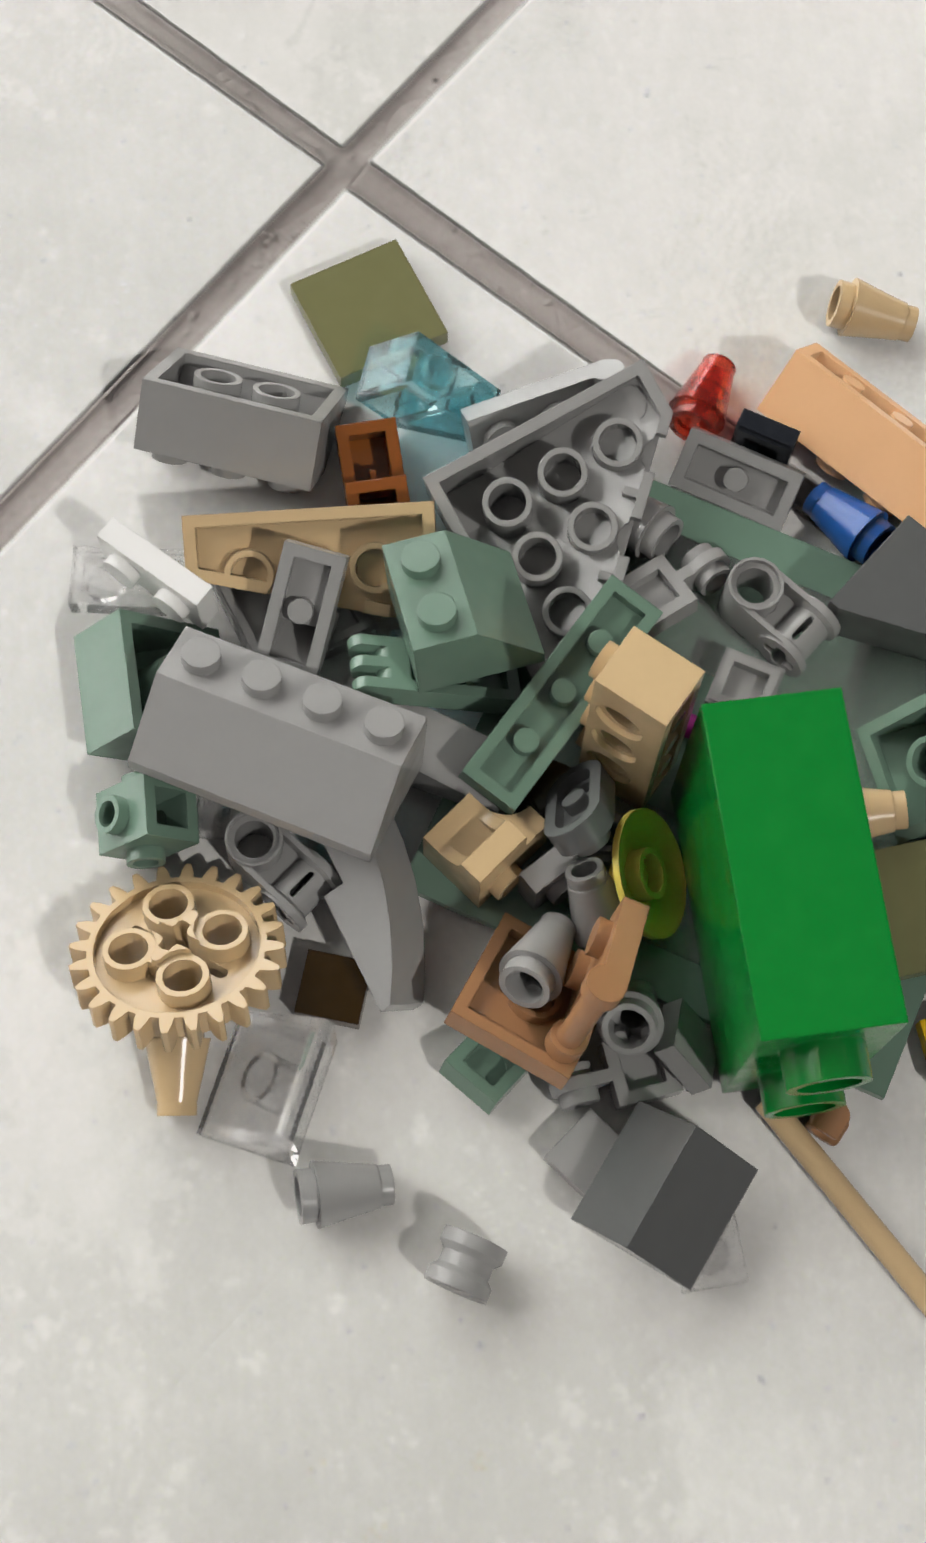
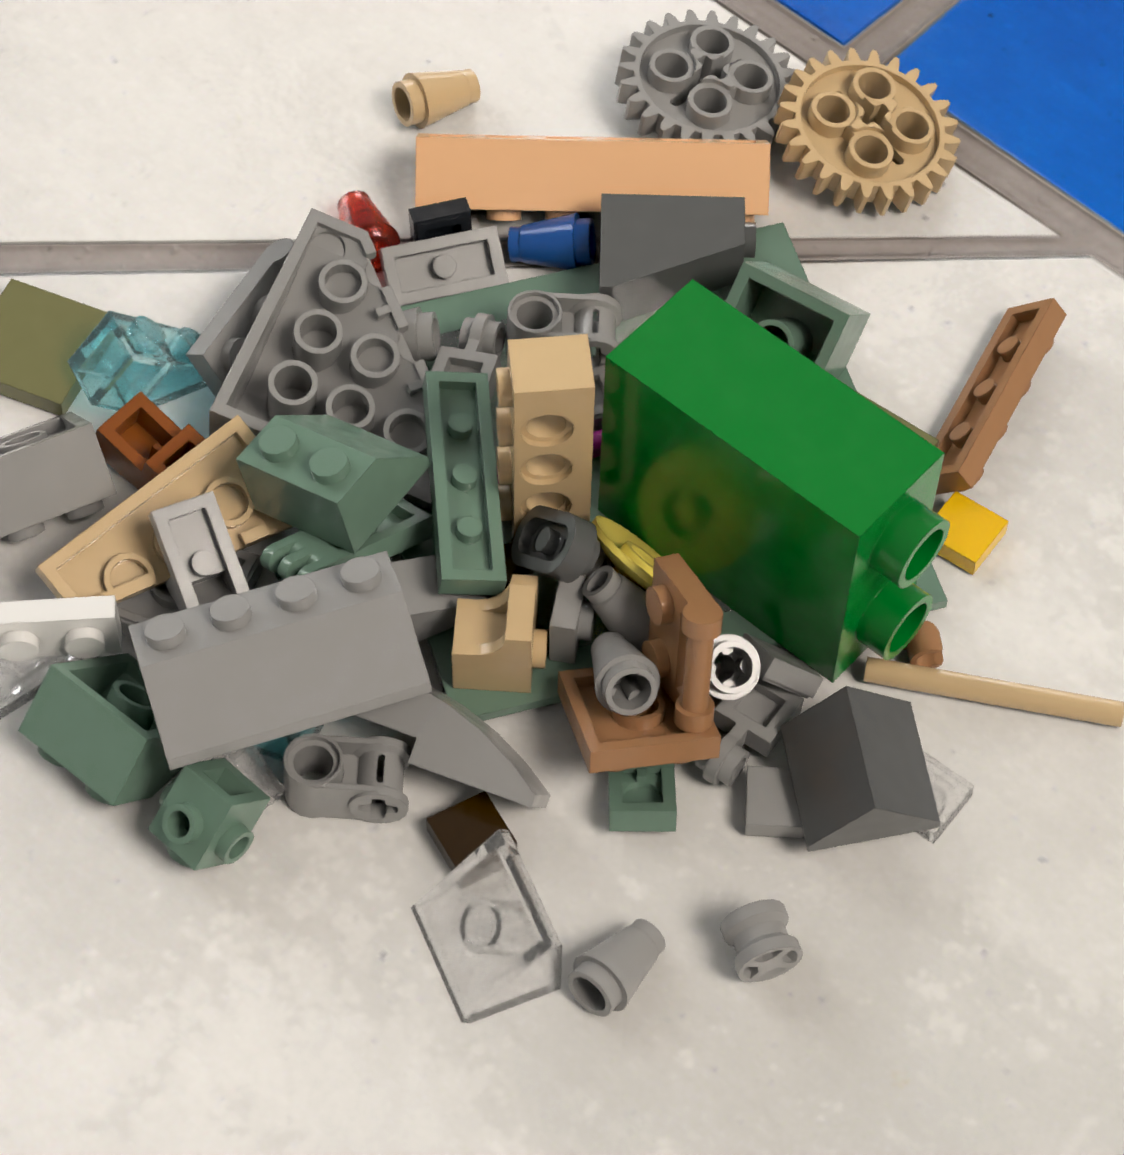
camera: 40 degrees left, 15 degrees down
tan gear [68,864,287,1053] -> none
tan cone [146,1033,211,1116] -> none

